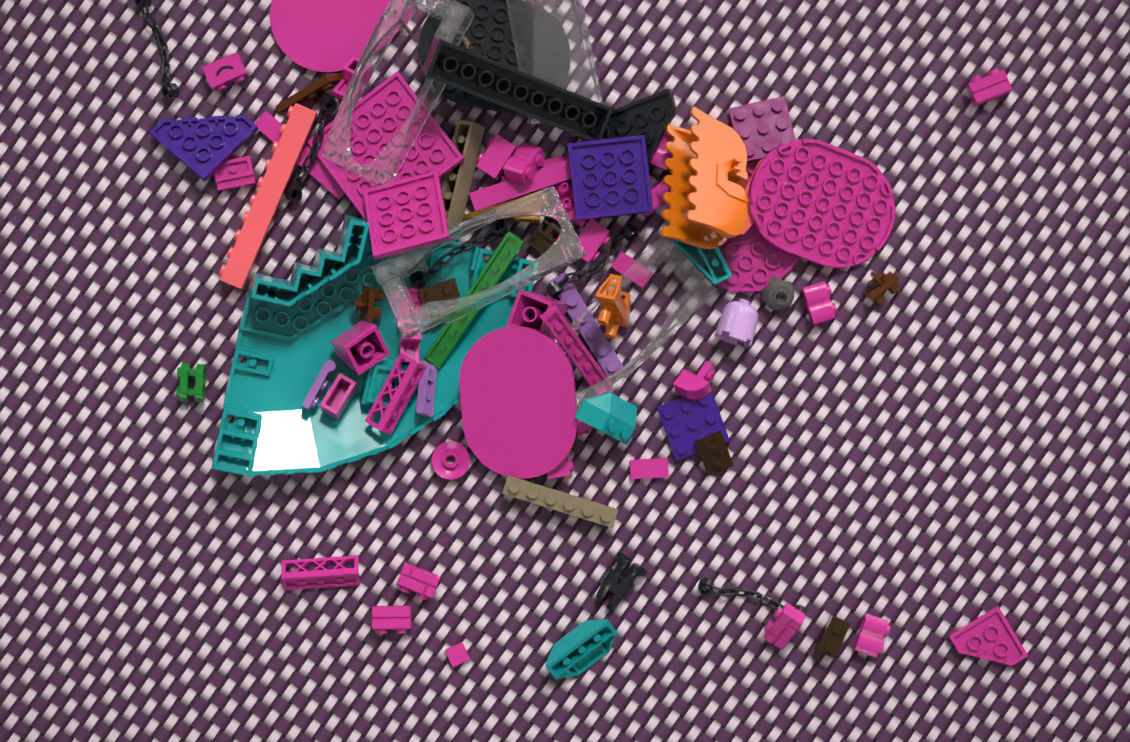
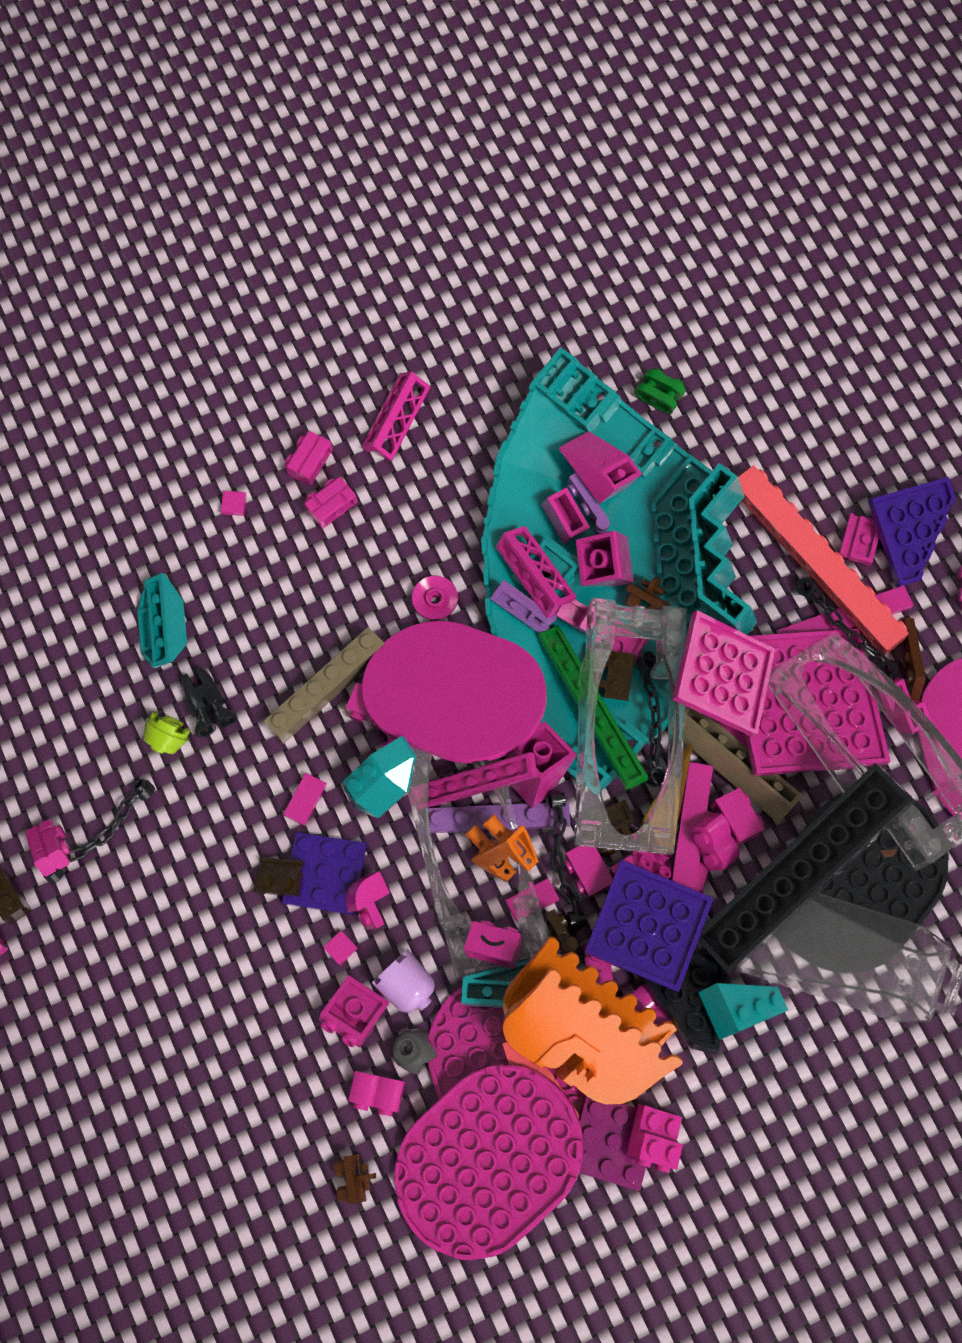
camera: 125 degrees right, 15 degrees down
none -> lime cone [143,711,191,754]
none -> dark pink plate [319,975,390,1048]
none -> dark pink tile [323,931,358,966]
none -> dark pink brick [464,920,523,969]
none -> dark brown plate [544,909,578,953]
none -> dark pink slope [559,431,642,504]
none -> dark pink plate [626,1104,683,1173]
none -> teal wedge [698,983,788,1040]

